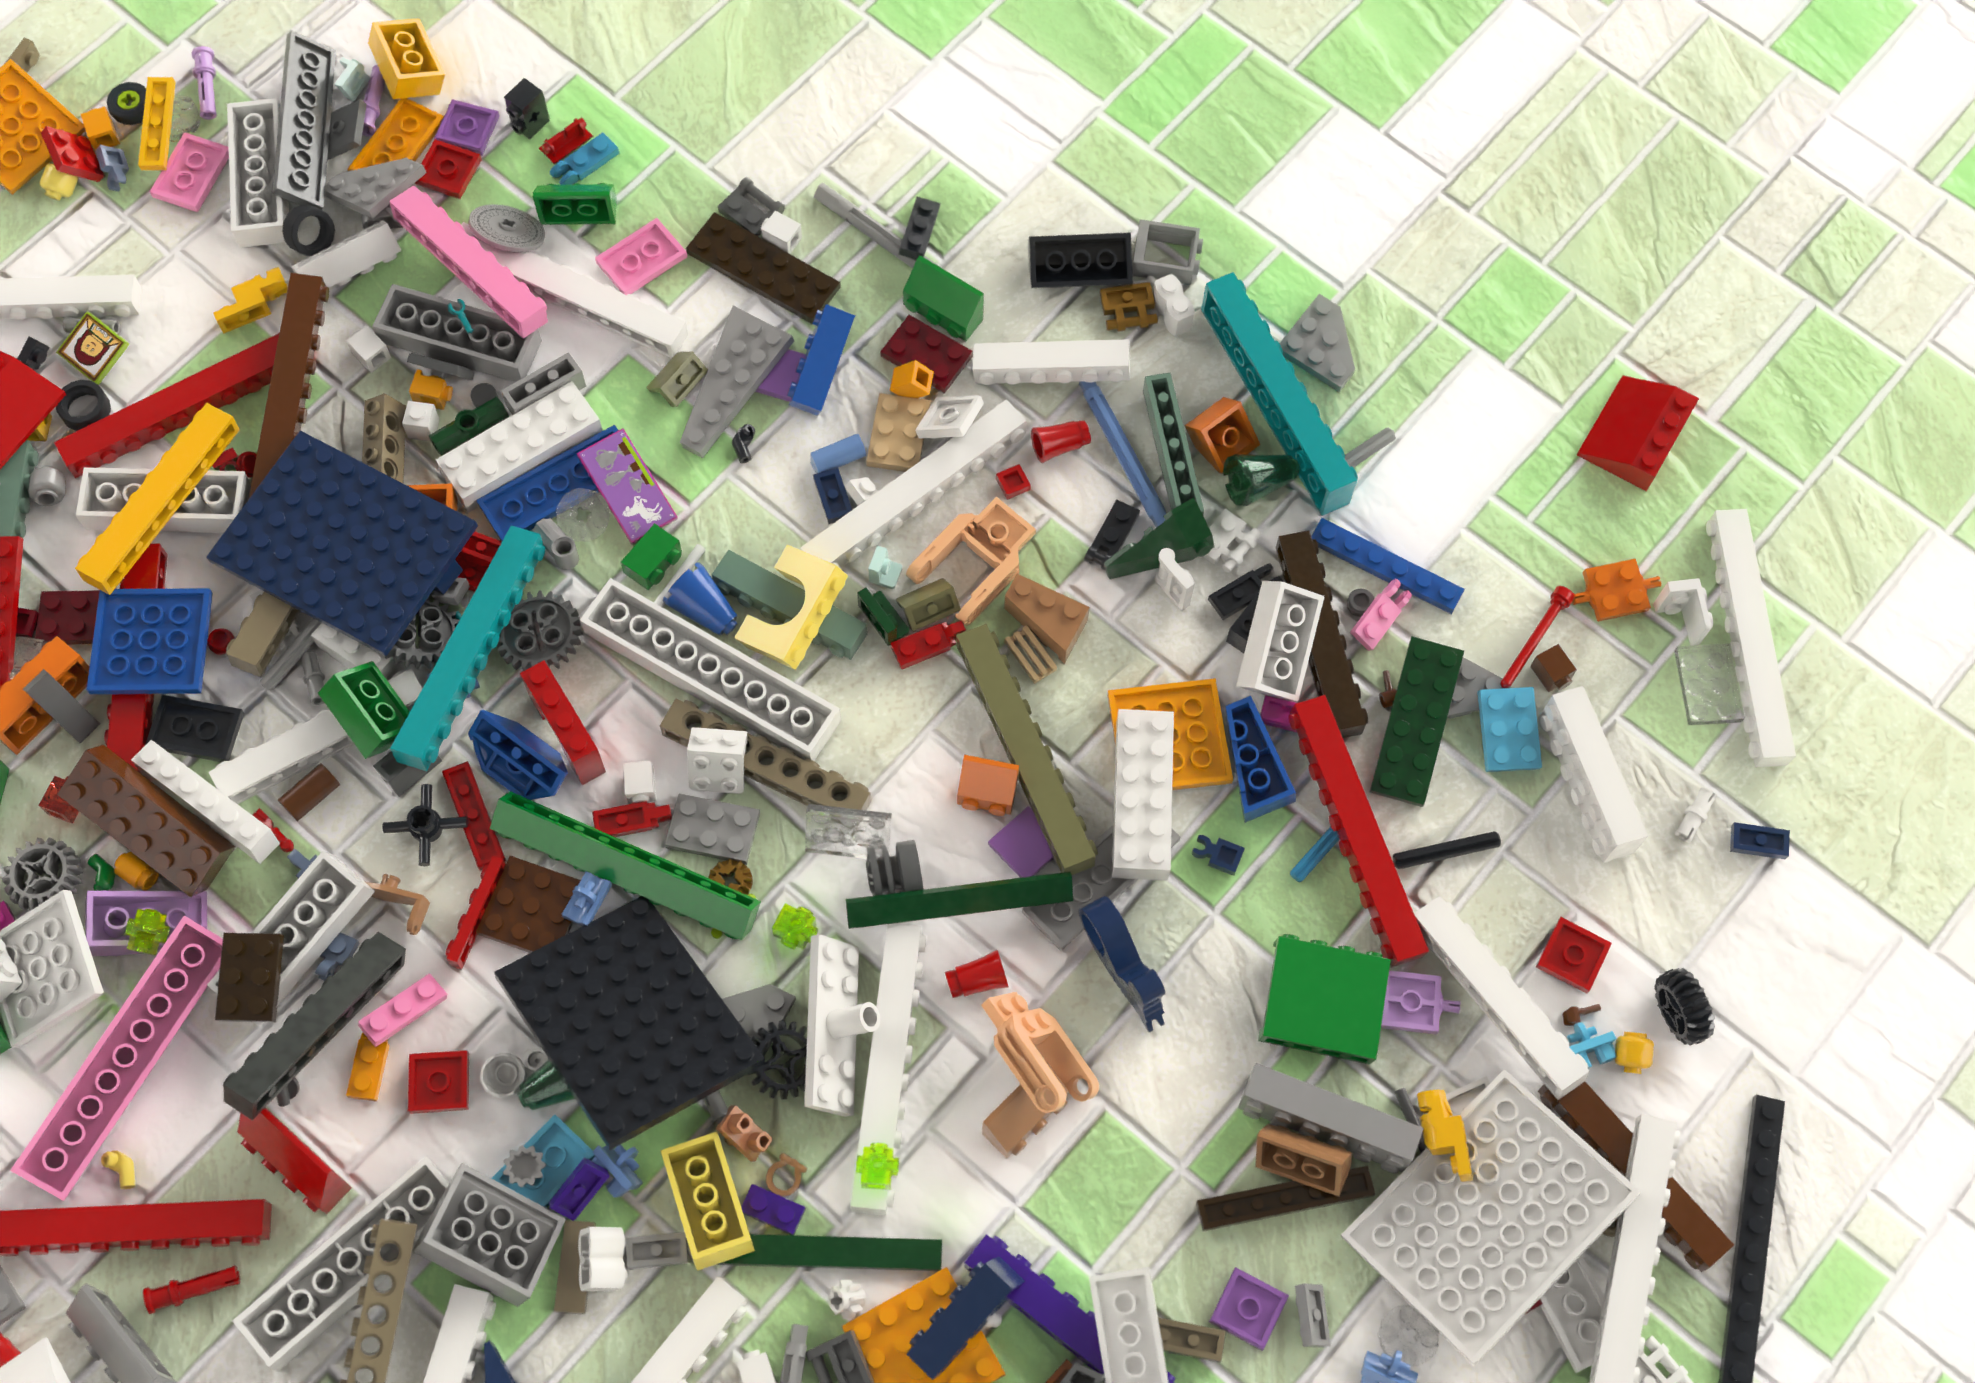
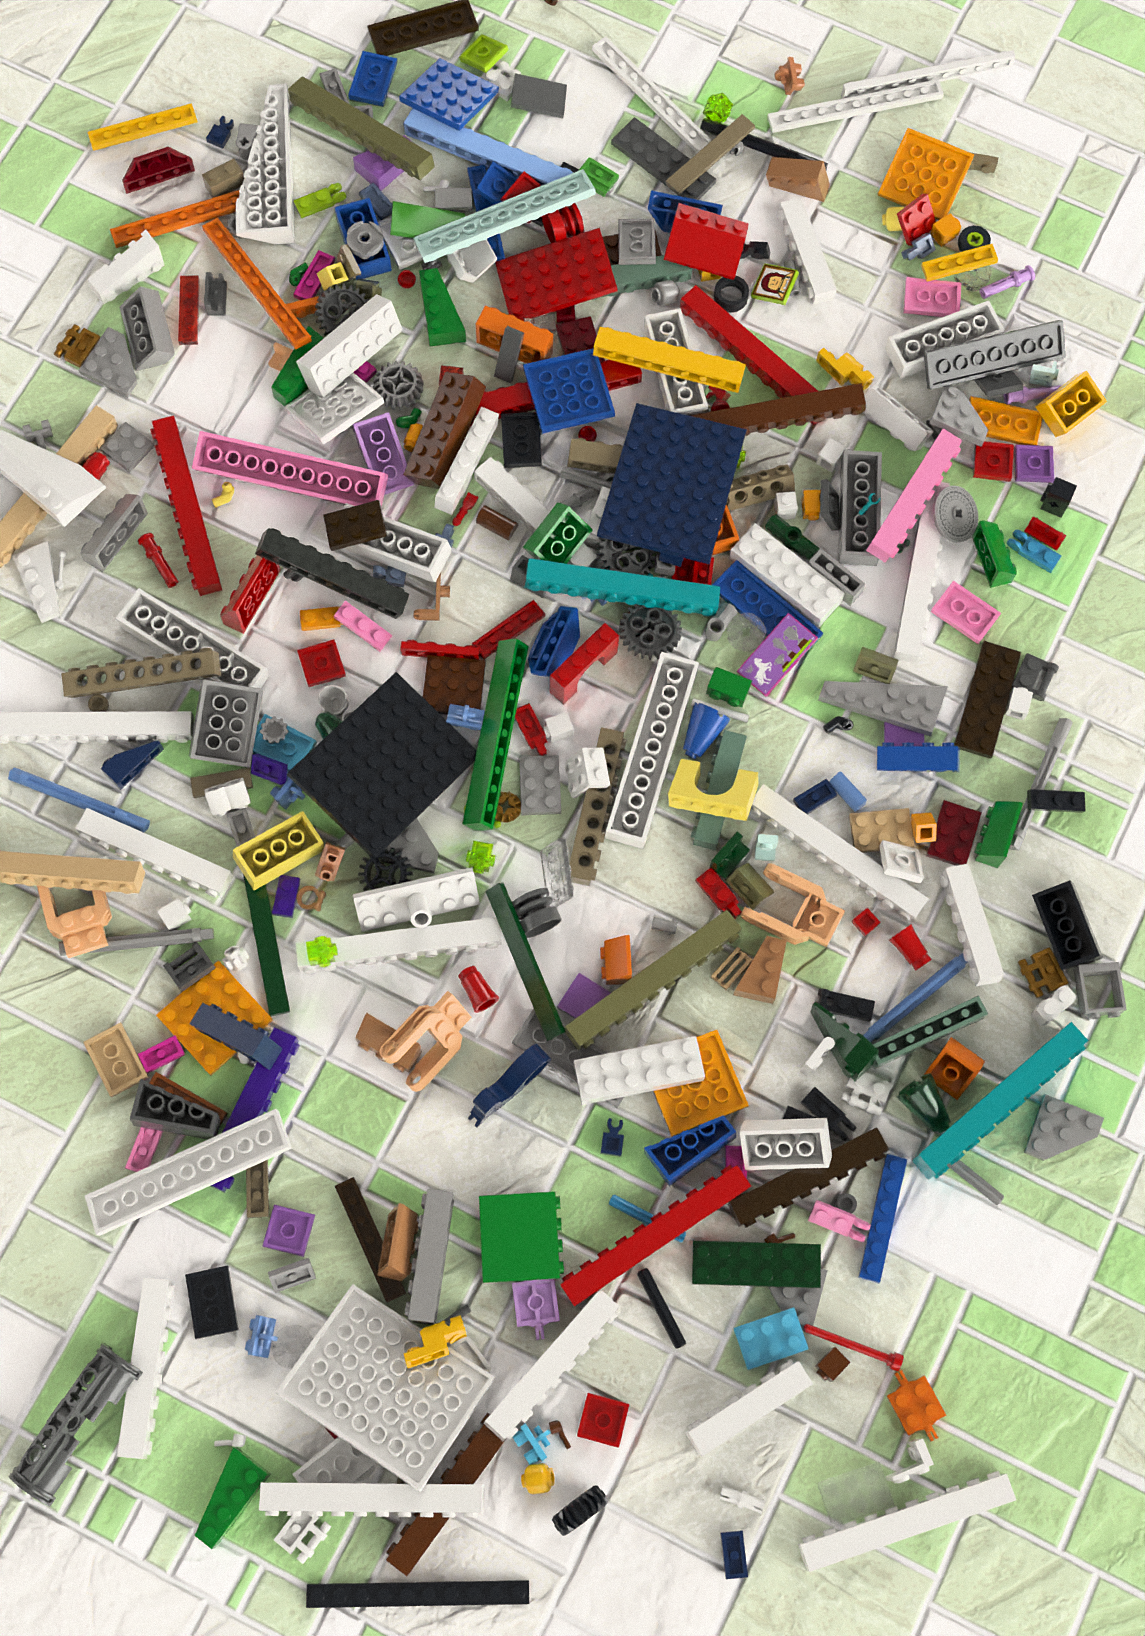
camera: 75 degrees right, 5 degrees up
clear neon green brick [124,909,170,955] -> none
black tyre [282,205,335,256] -> none
black bar [382,784,468,866] -> none
dark grey tile [470,383,498,408] -> none
white plate [845,477,878,506] -> none
red slope [1577,375,1699,492] -> none
none -> light grey pin [651,917,678,935]

